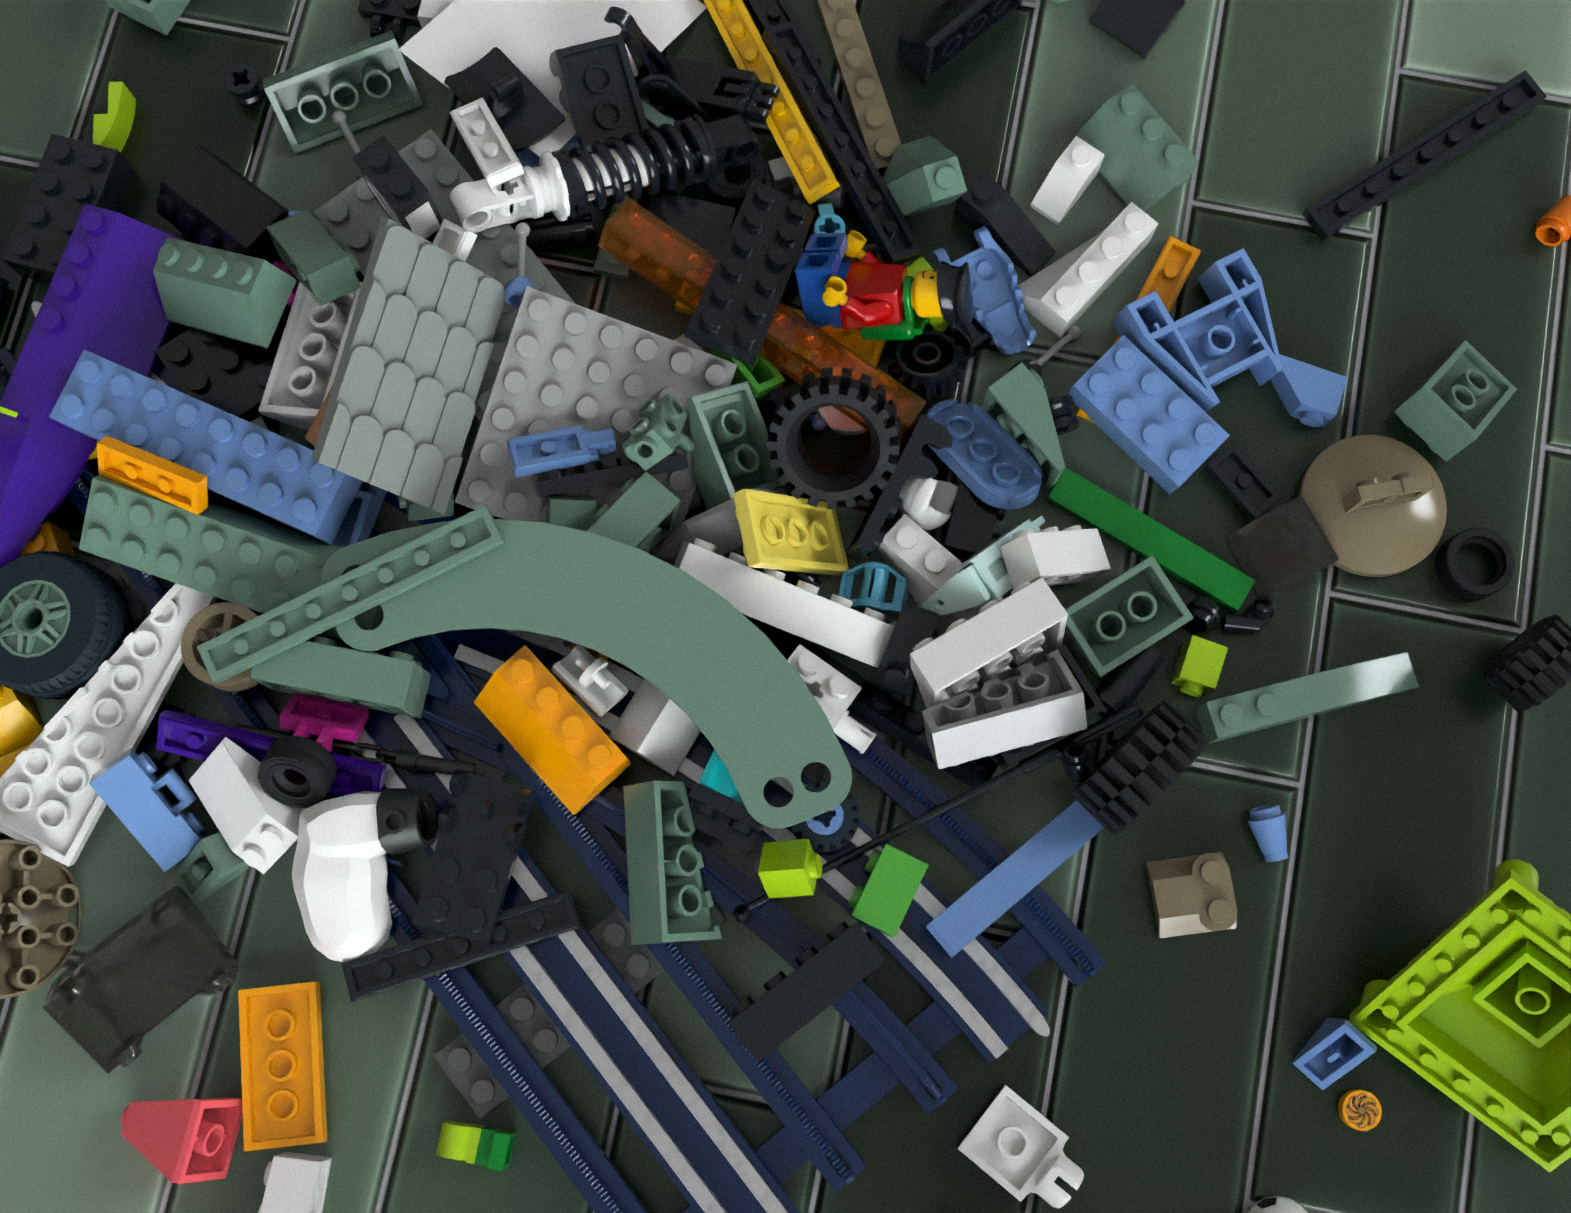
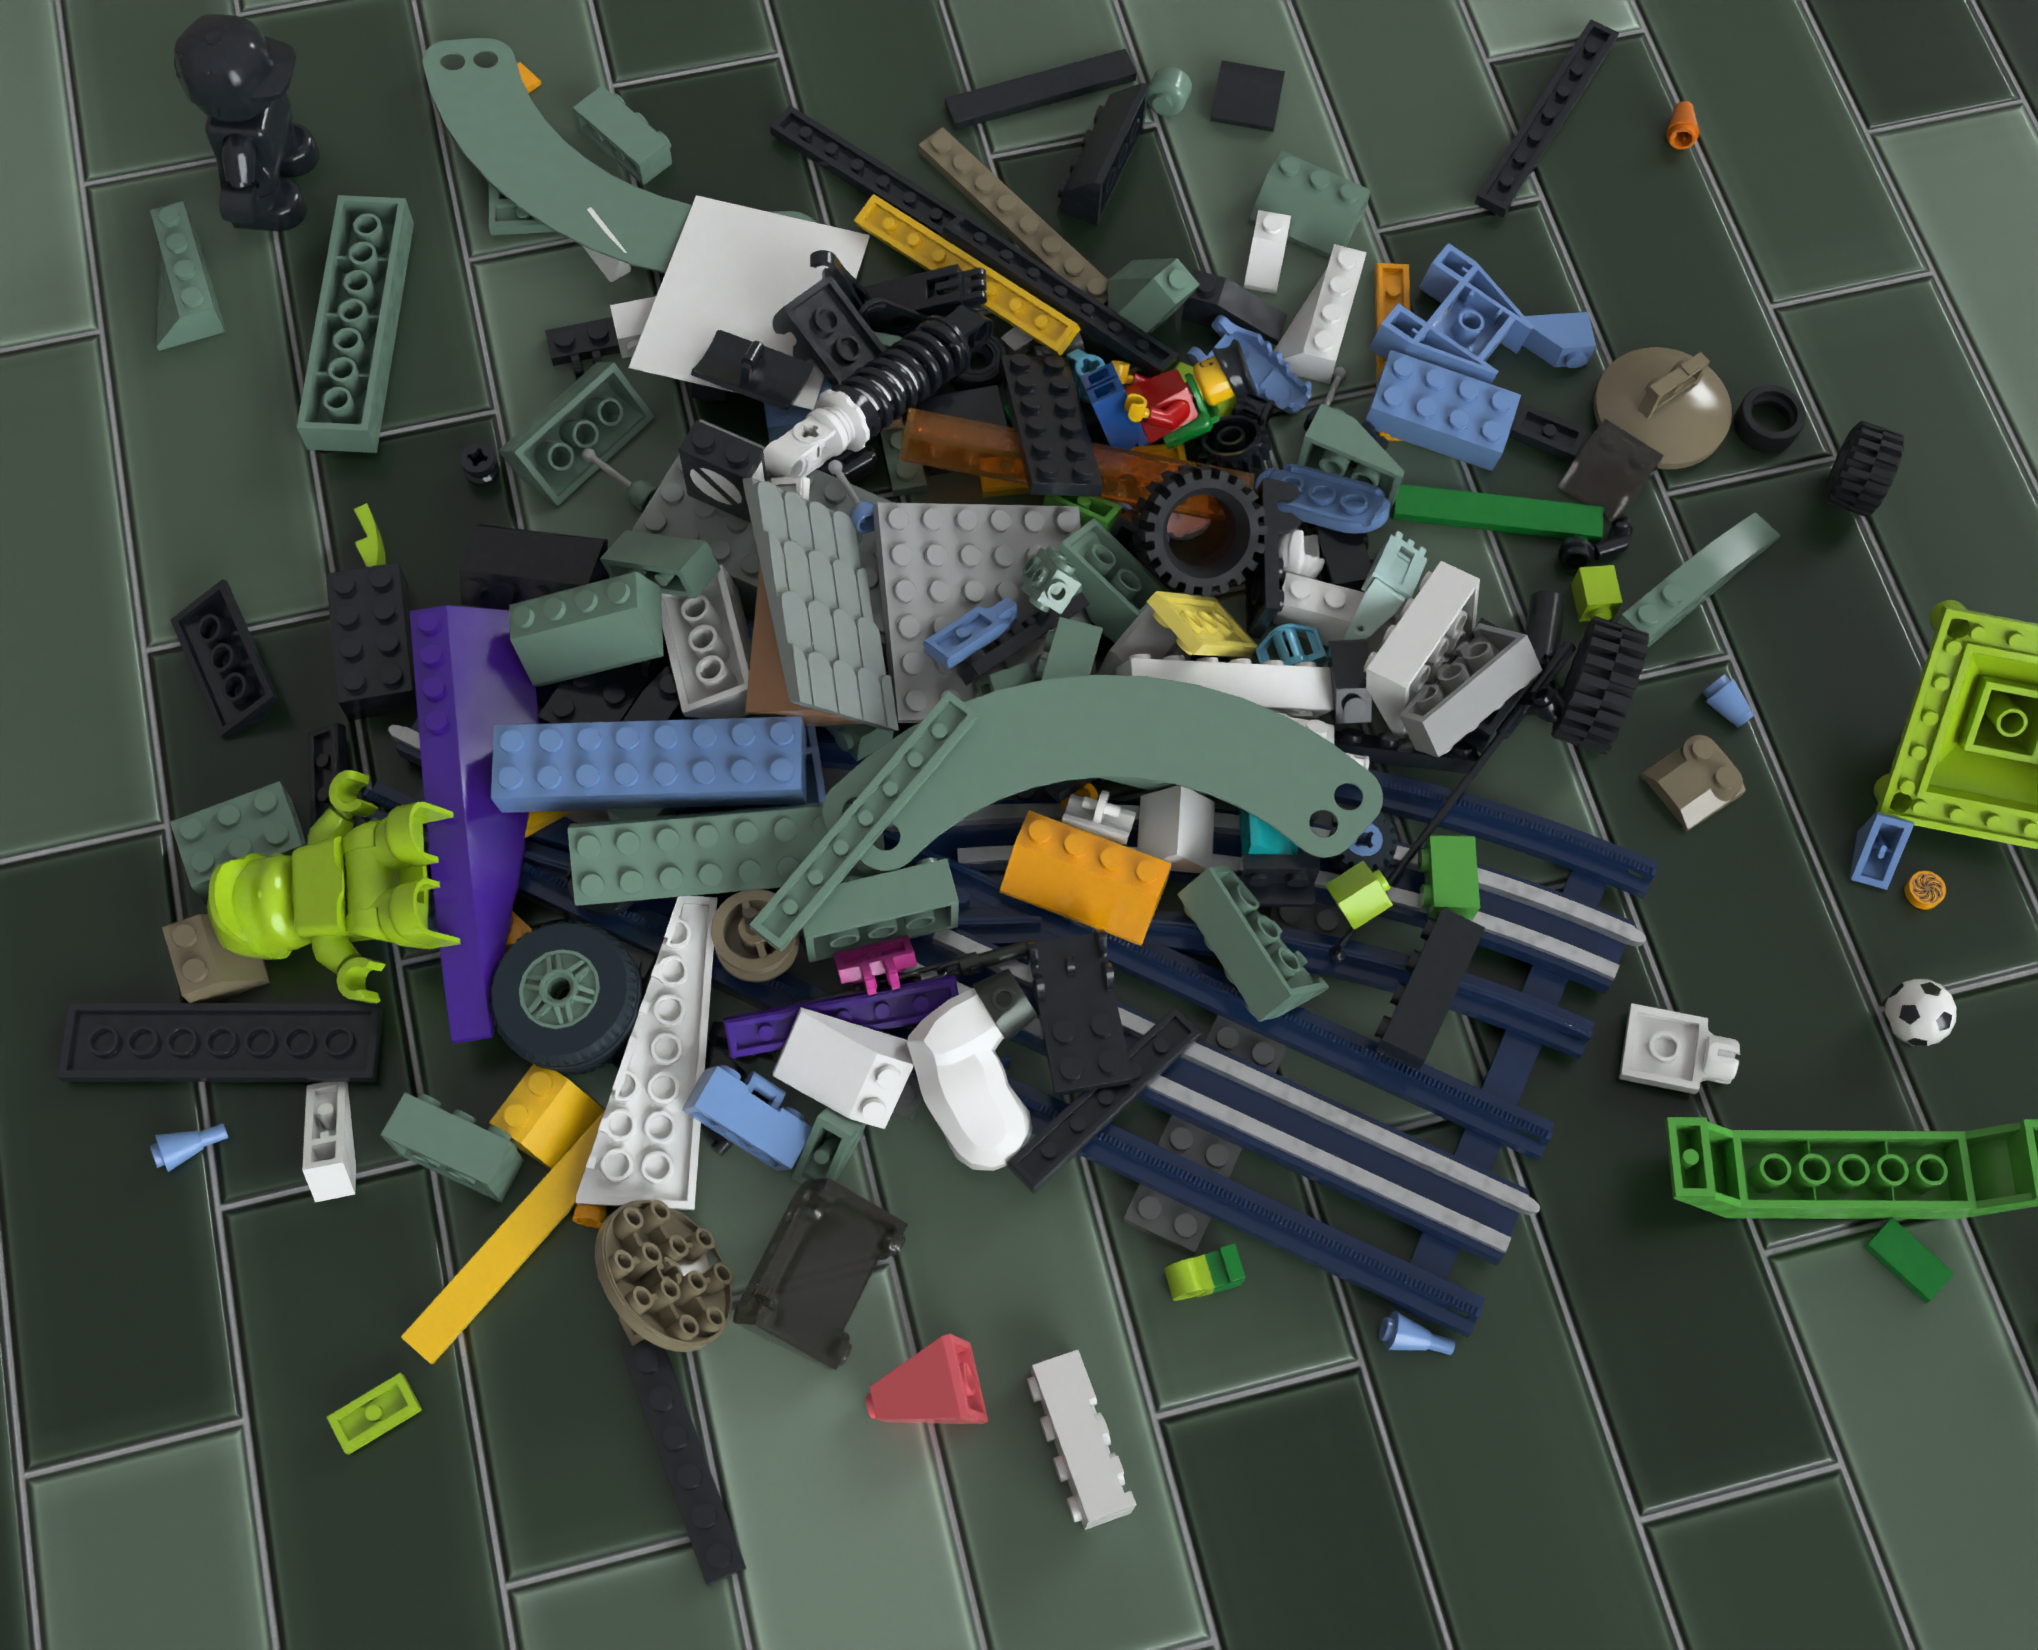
camera: 30 degrees left, 10 degrees down
light orange plate [96,436,208,515] -> none
light orange plate [238,981,327,1152] -> none
black tyre [258,736,337,808] -> none
white tile [450,98,524,188] -> none
medium blue tile [926,800,1104,958] -> none
white brick [1000,525,1111,589] -> none
sand green slope [1063,555,1193,678] -> none
sand green slope [1394,340,1517,462] -> none

